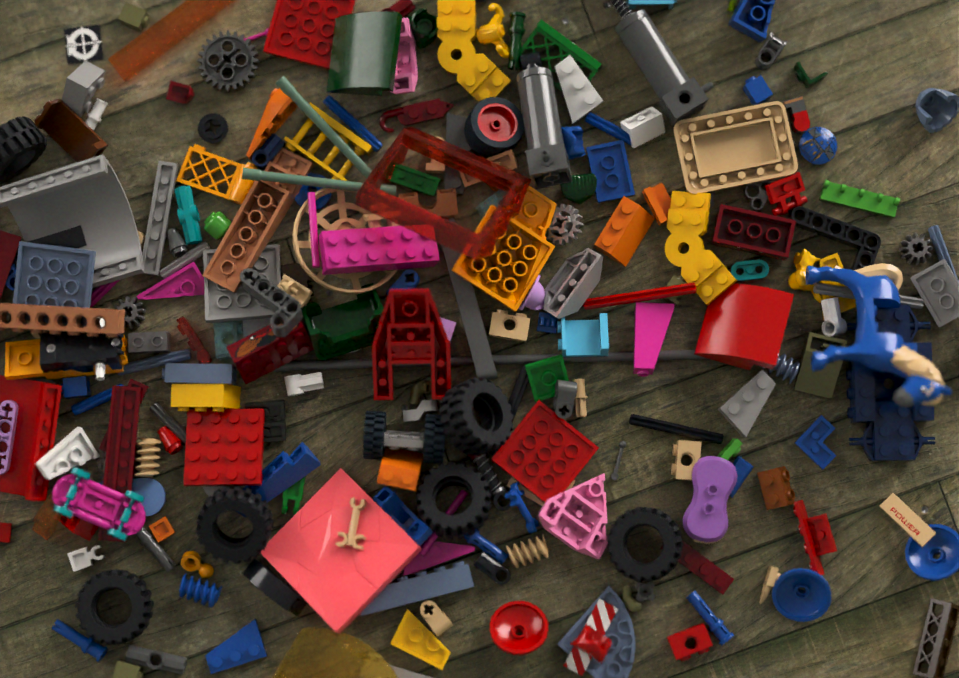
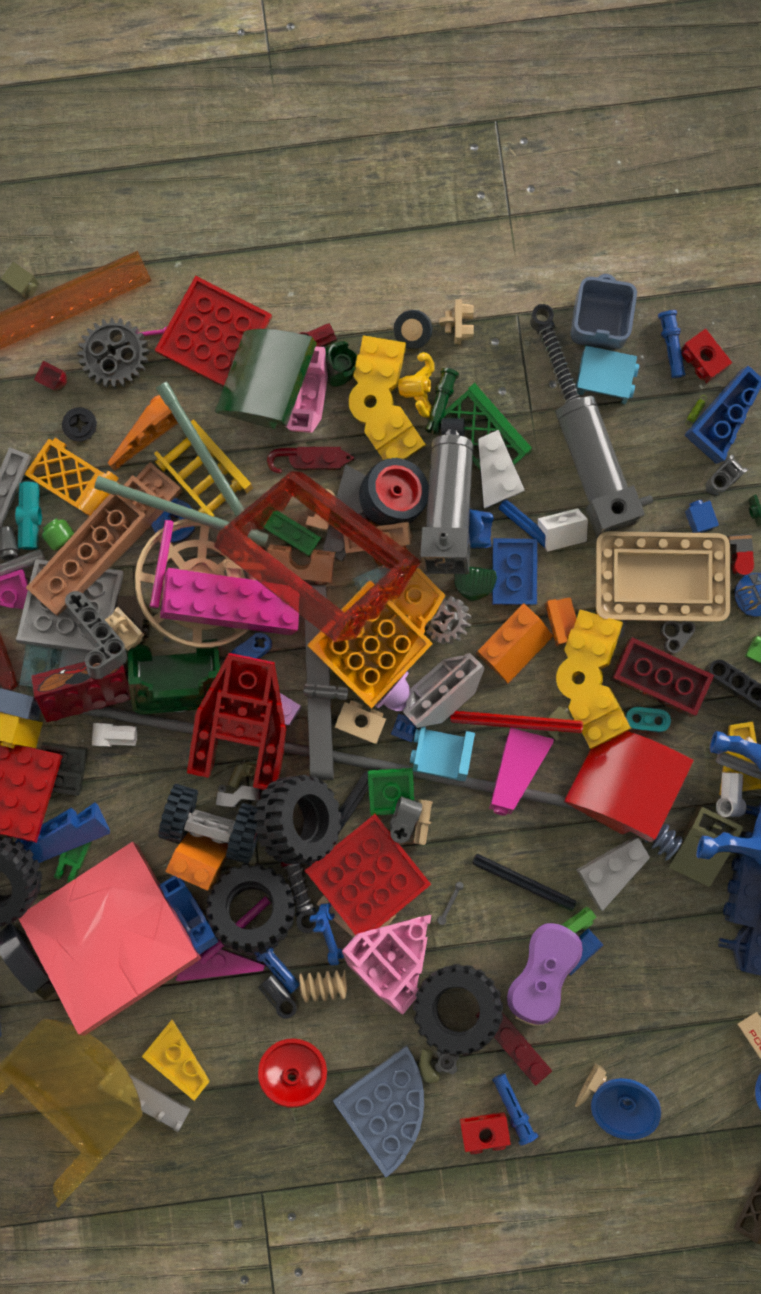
camera: 10 degrees right, 0 degrees up
dark blue piece [252,133,286,171] -> none
blue axle [323,95,383,152] -> none
tan bar [335,497,366,550] -> none
sand blue brick [360,561,474,616] -> none
tan piece [420,599,453,637] -> none
sticker [564,598,618,676] -> none
red hair [570,625,611,664] -> none
tan brick [671,440,702,481] -> none
dark orange bracket [757,466,795,510] -> none
red plate [765,172,808,216] -> none
yellow animal [788,249,822,303] -> none
red bracket [793,499,837,576] -> none
blue plate [794,415,836,470] -> none
none -> dark grey axle [304,683,348,700]

